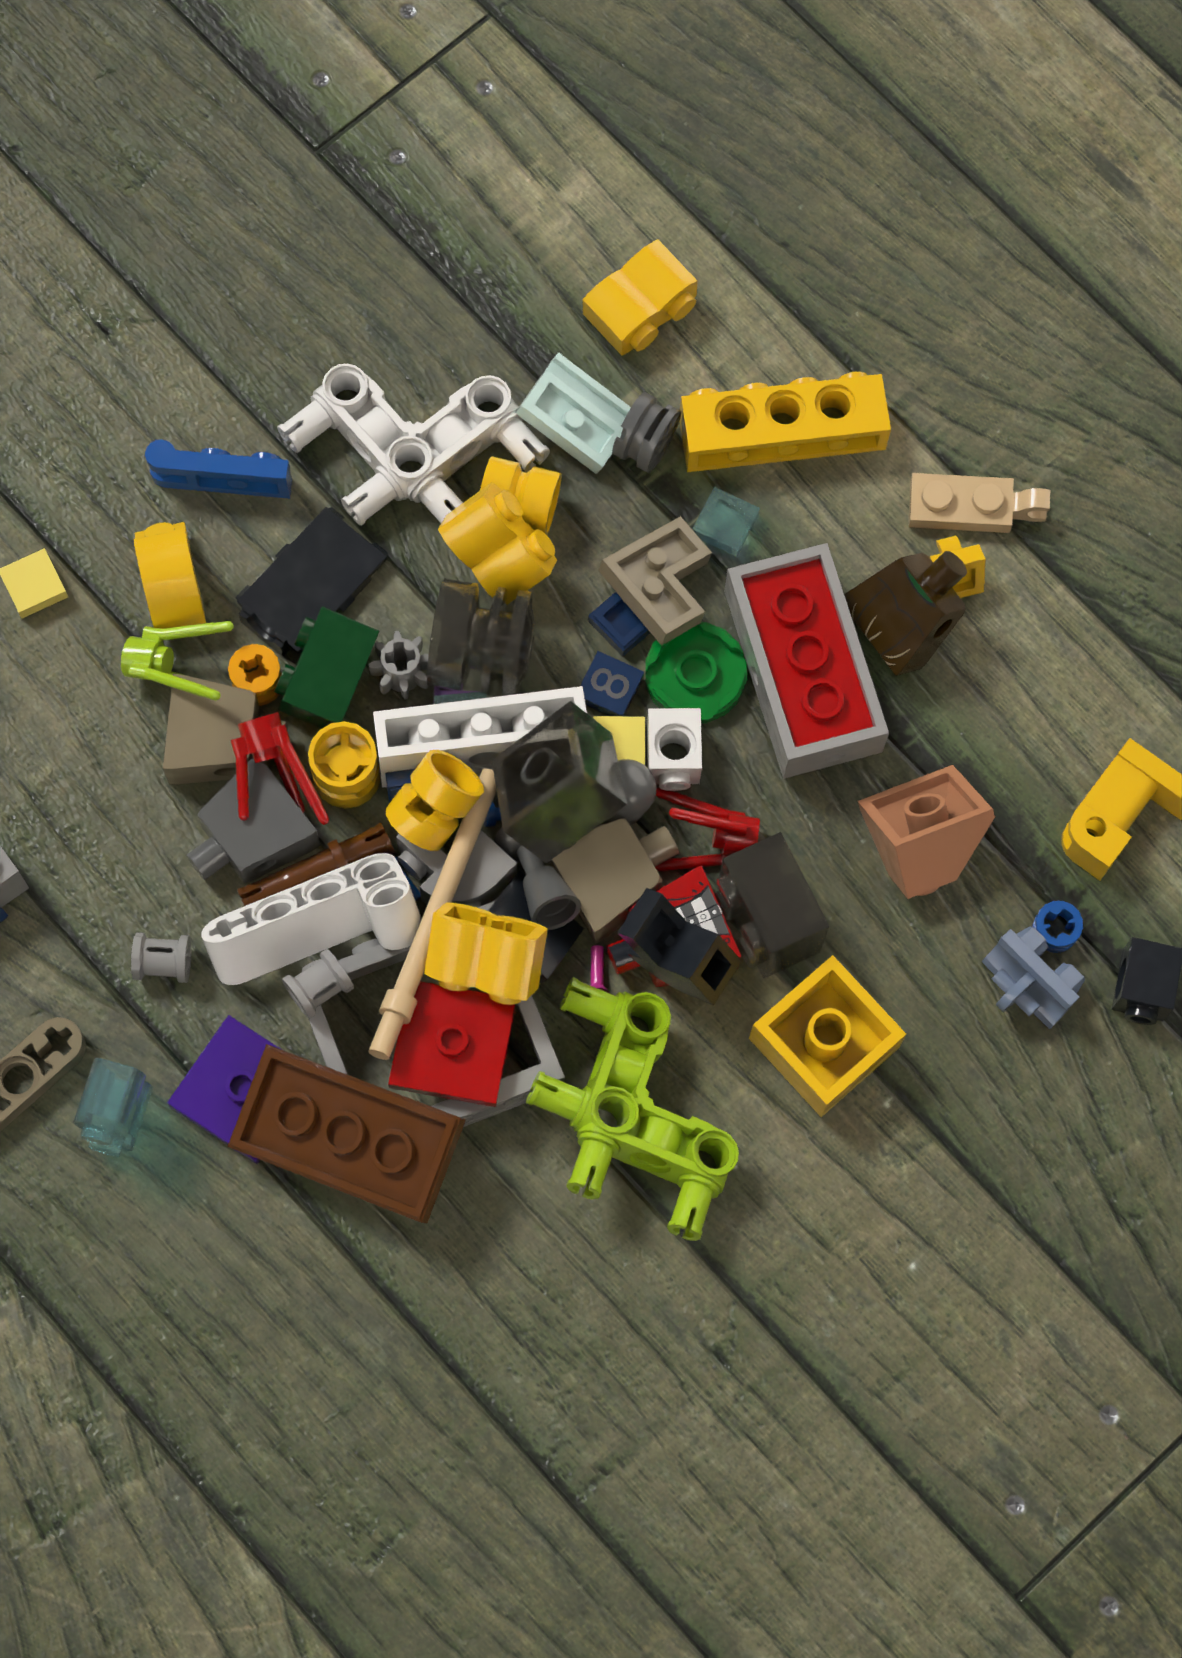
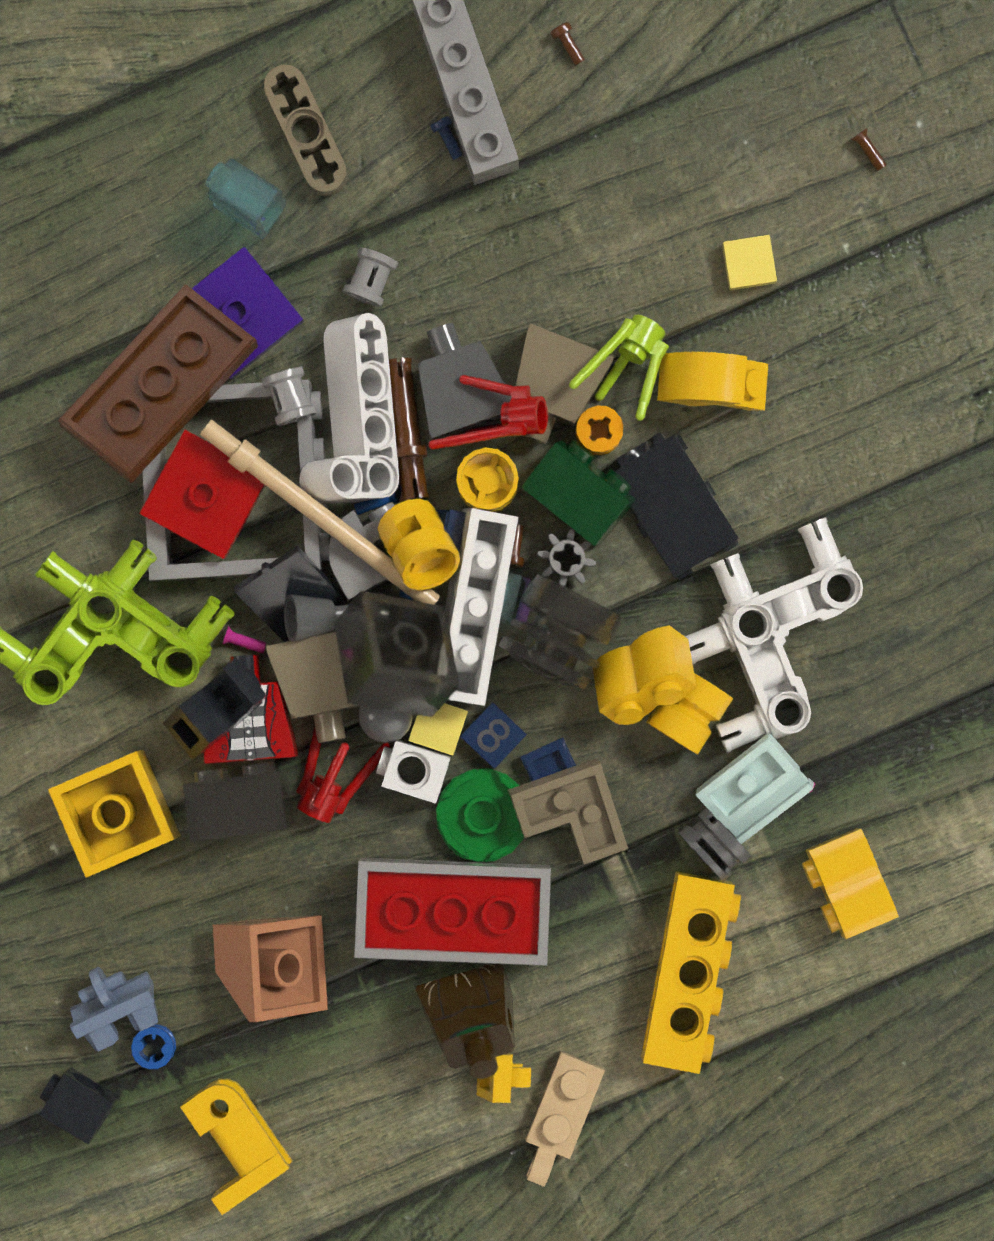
camera: 115 degrees right, 15 degrees up
blue plate [145,439,292,499] -> none
yellow brick [424,902,548,1005] -> none
clear light blue tile [692,487,760,557] -> none

